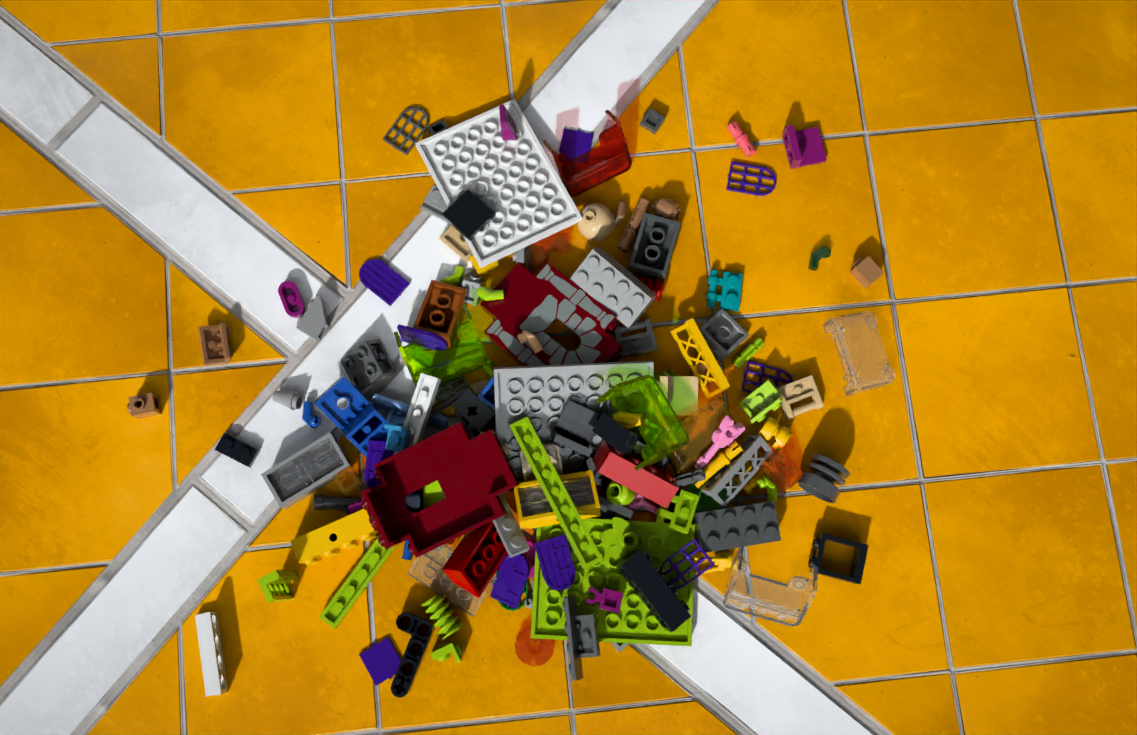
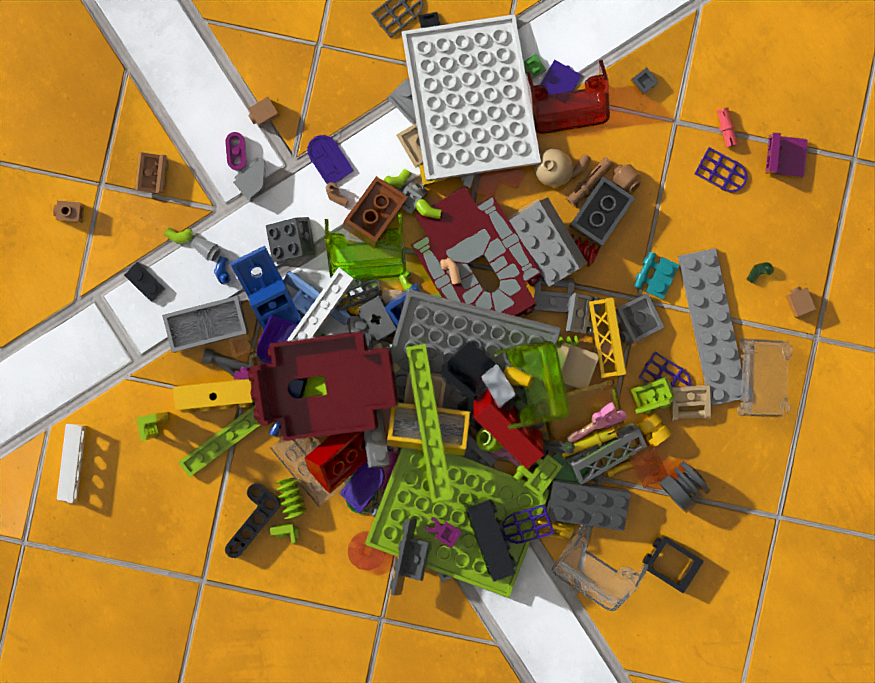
camera: 20 degrees right, 10 degrees up
dark purple piece [359,637,405,686] -> none
dark azure bracket [384,422,410,452] -> none
dark purple window [397,324,448,351] -> none
black tile [442,189,496,241] -> none
magenta slope [499,105,517,141] -> none
dark purple window [534,534,576,591] -> none
lime plate [599,517,639,558] -> none
lime axle [732,337,765,368] -> none
lime arm [756,476,777,502] -> none
none -> lime arm [164,227,194,244]
none -> medium nougat brick [248,97,279,127]
none -> medium nougat arm [326,182,349,207]
none -> bright green tile [523,54,546,81]
none -> light grey plate [566,293,601,336]
none -> light grey plate [677,248,748,406]

